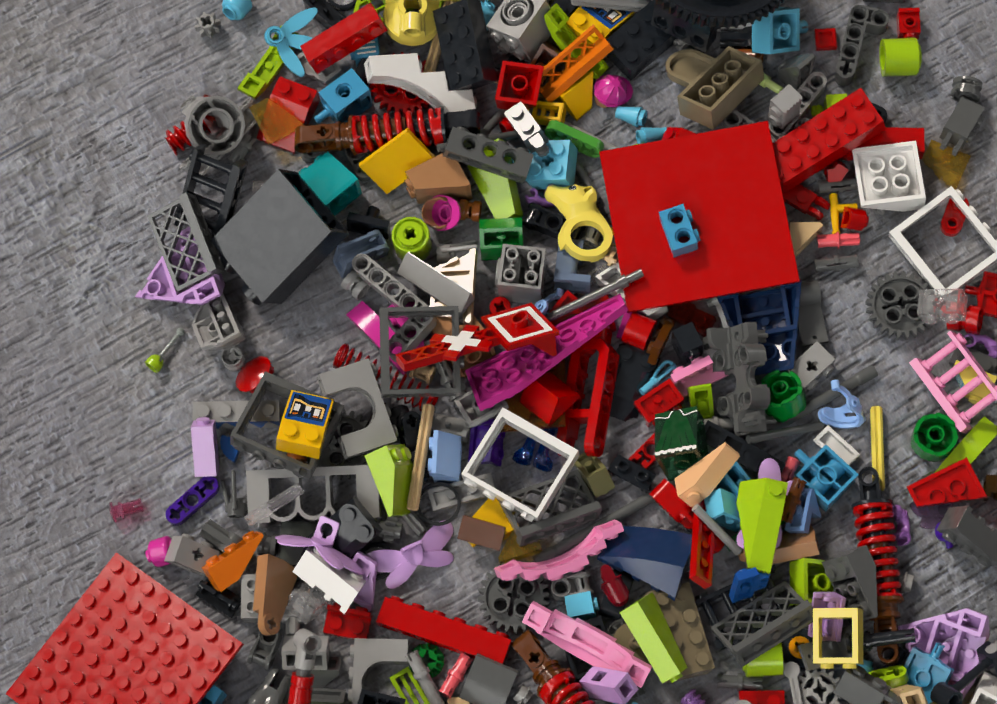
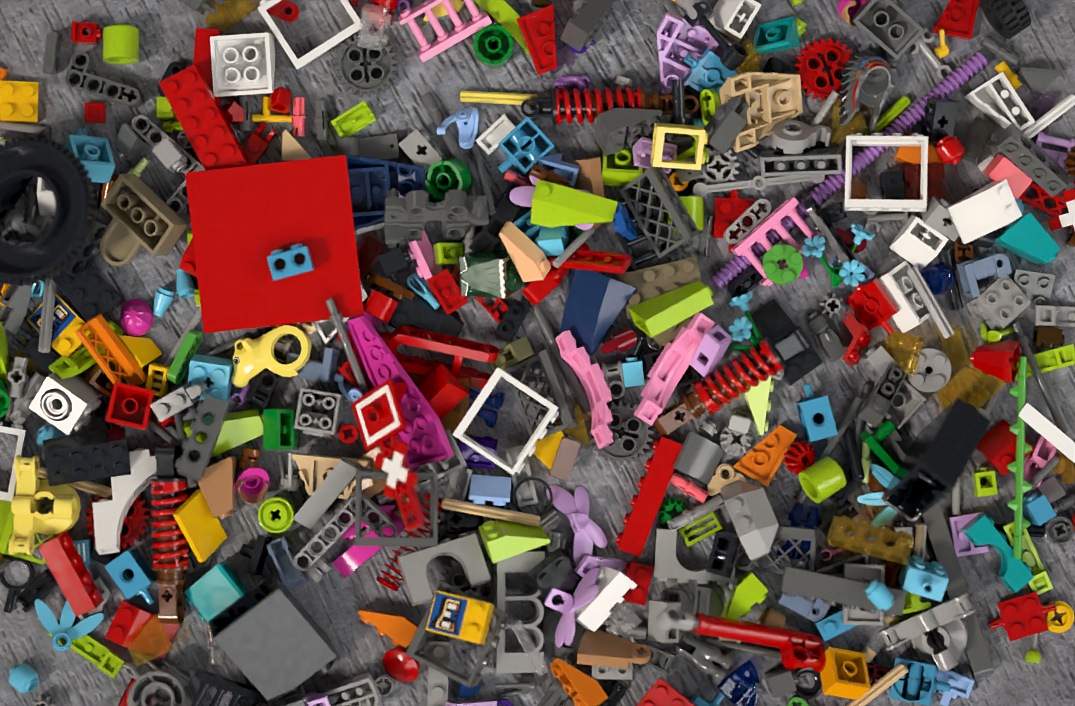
camera: 100 degrees left, 15 degrees up
none -> lime hinge [331,100,376,138]
none -> orange slope [358,609,419,649]
none -> lime plant [677,134,709,163]

